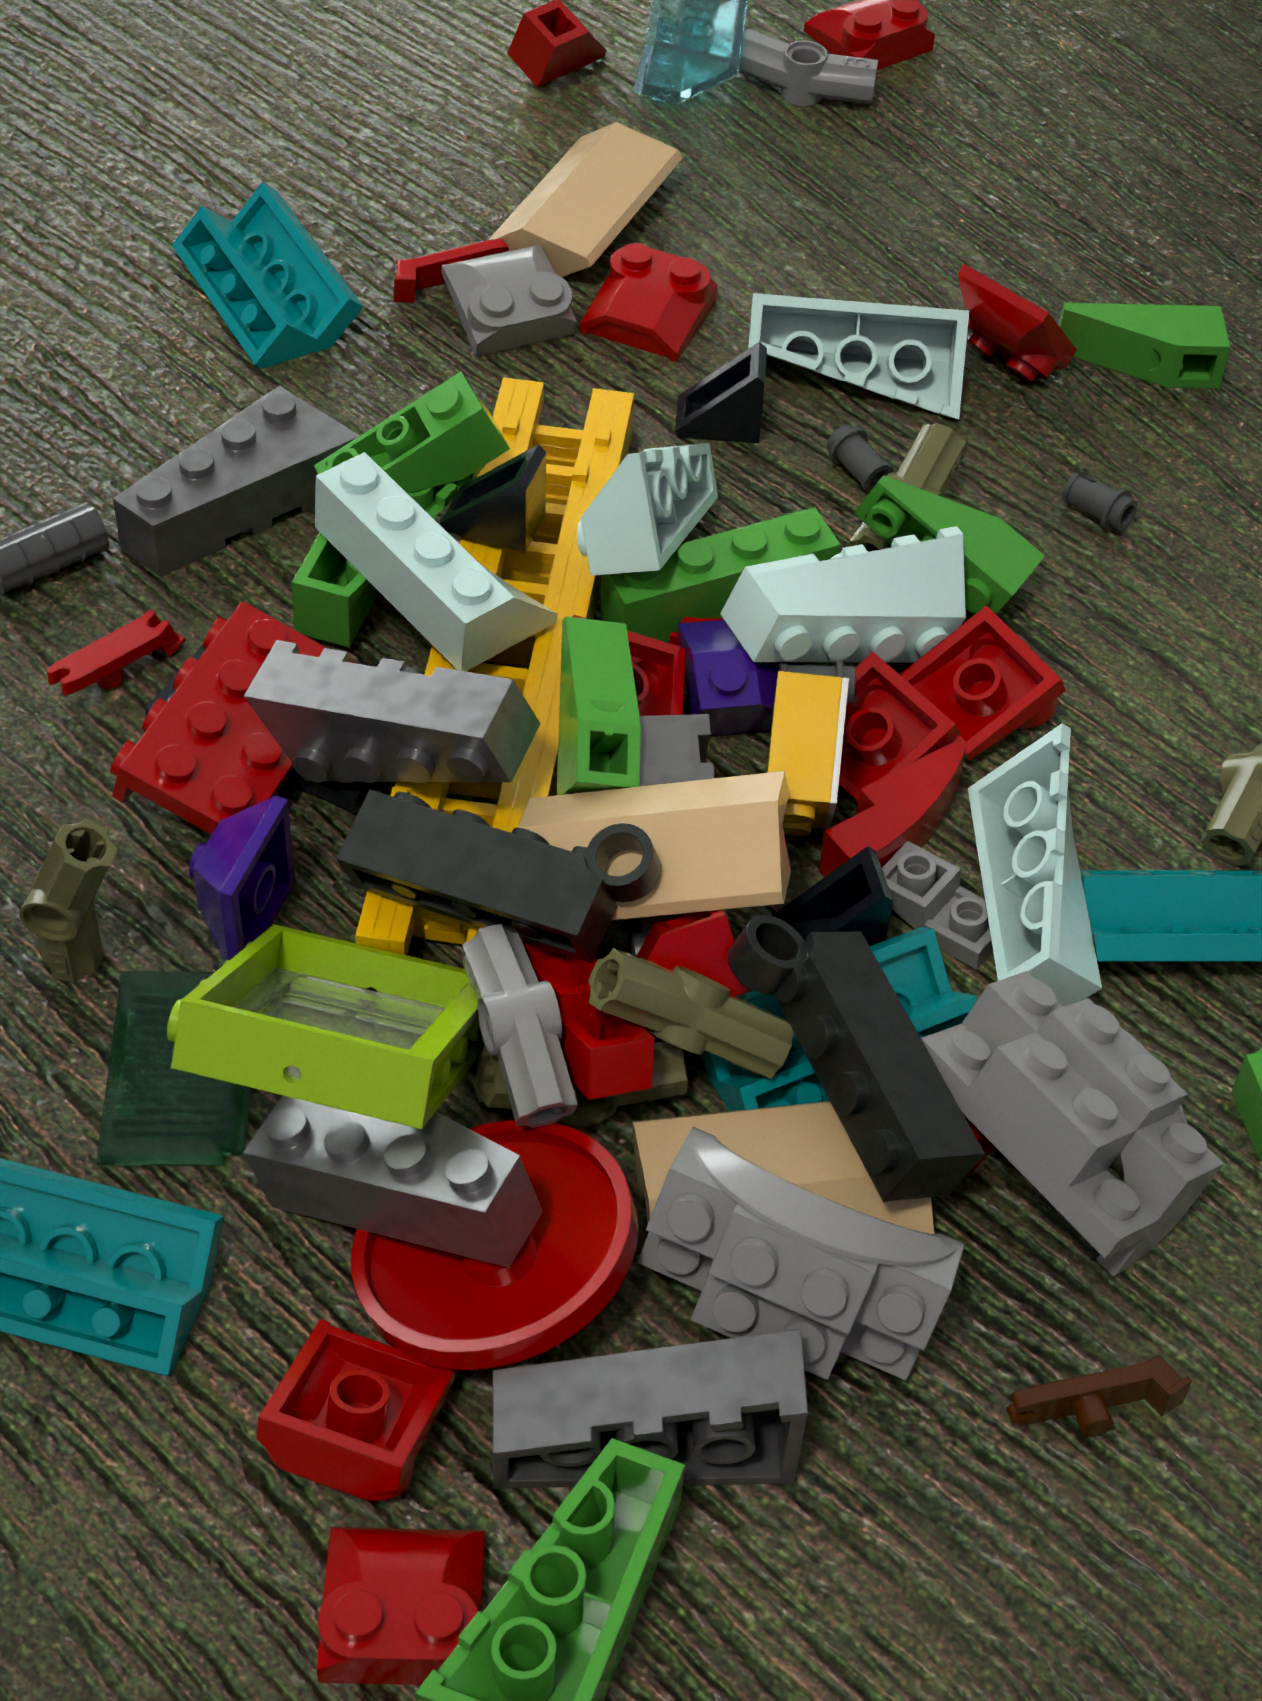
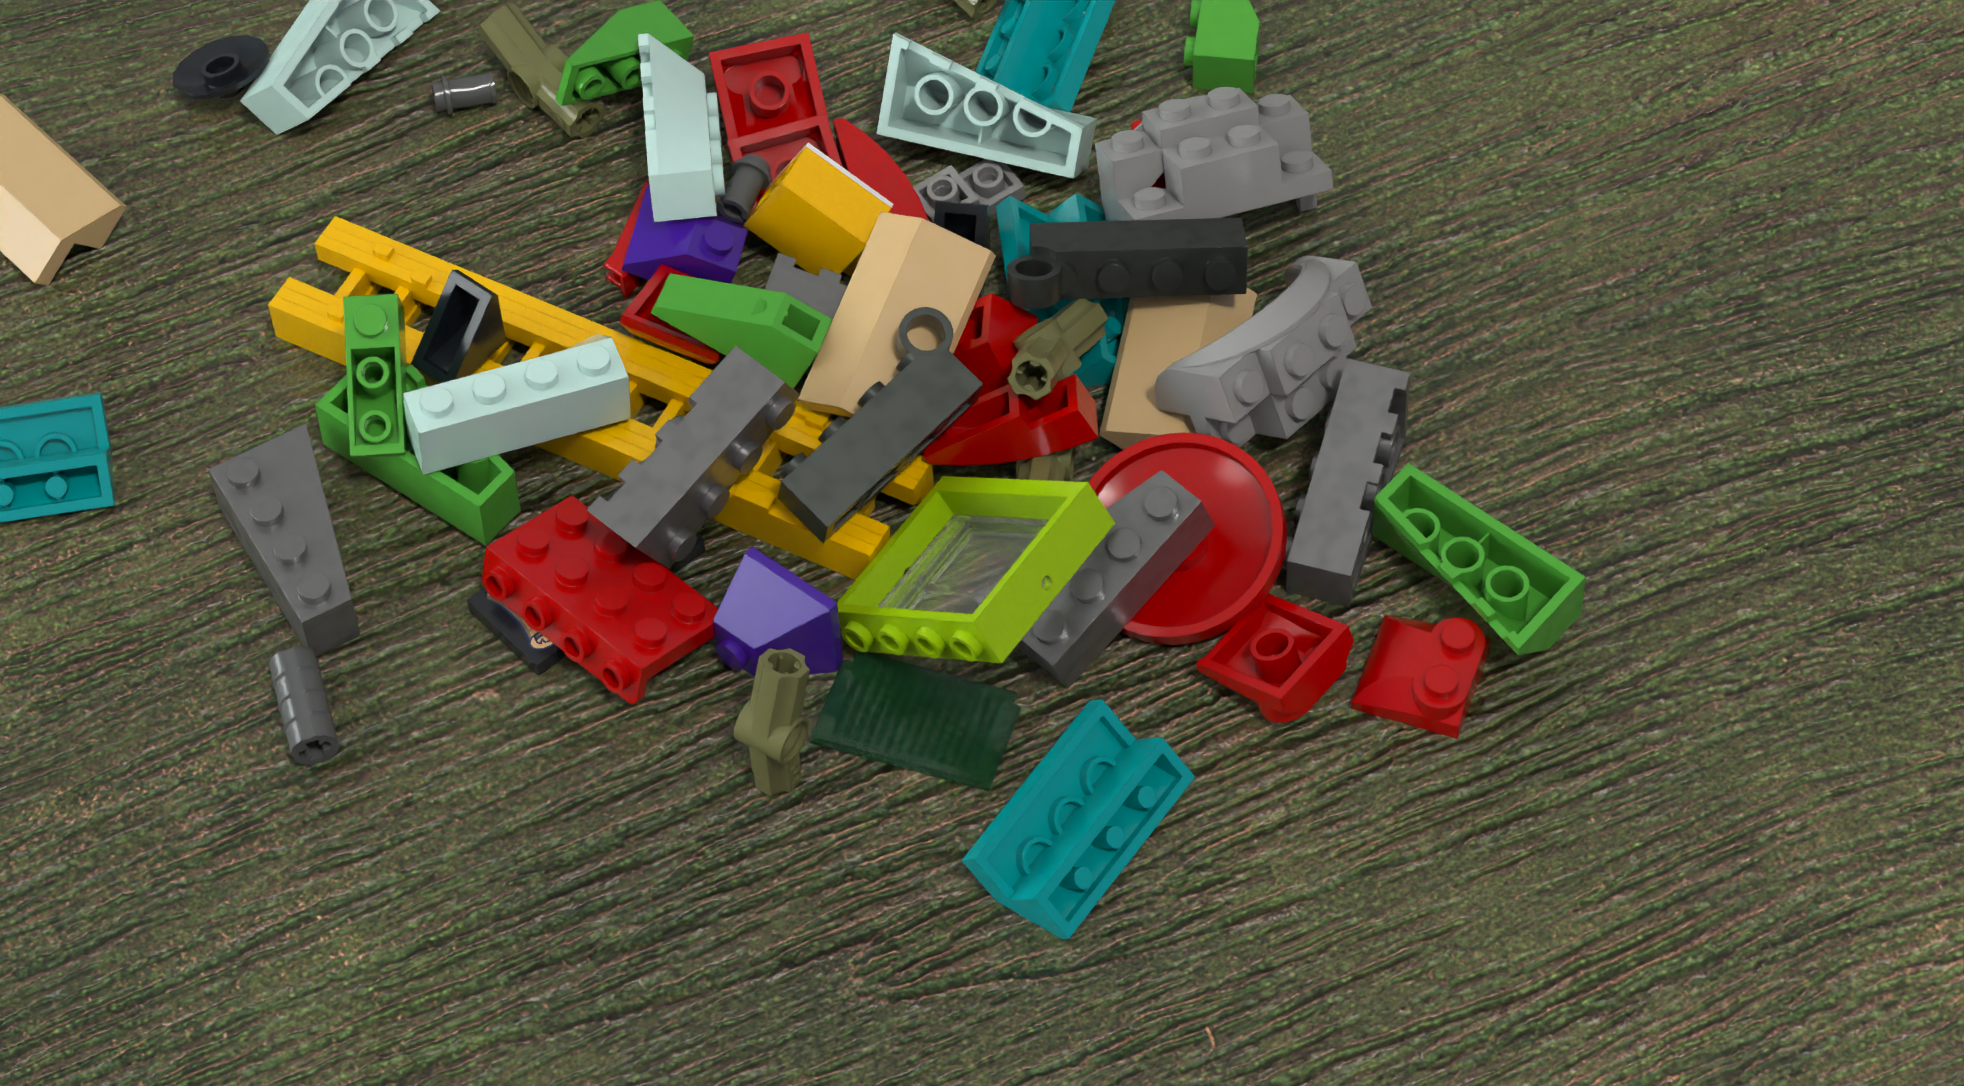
camera: 65 degrees left, 5 degrees up
red piece [46,610,186,695] -> none
red piece [394,238,509,303] -> none
light grey slope [441,244,577,357] -> none
light grey piece [462,924,578,1128] -> none
light aqua wedge [577,443,718,576] -> none
red slope [580,243,717,362] -> none
bright green wedge [600,507,841,642] -> none
black slope [675,341,767,444] -> none
reddish brown piece [1006,1355,1192,1437] -> none
none -> black dish [173,35,269,100]

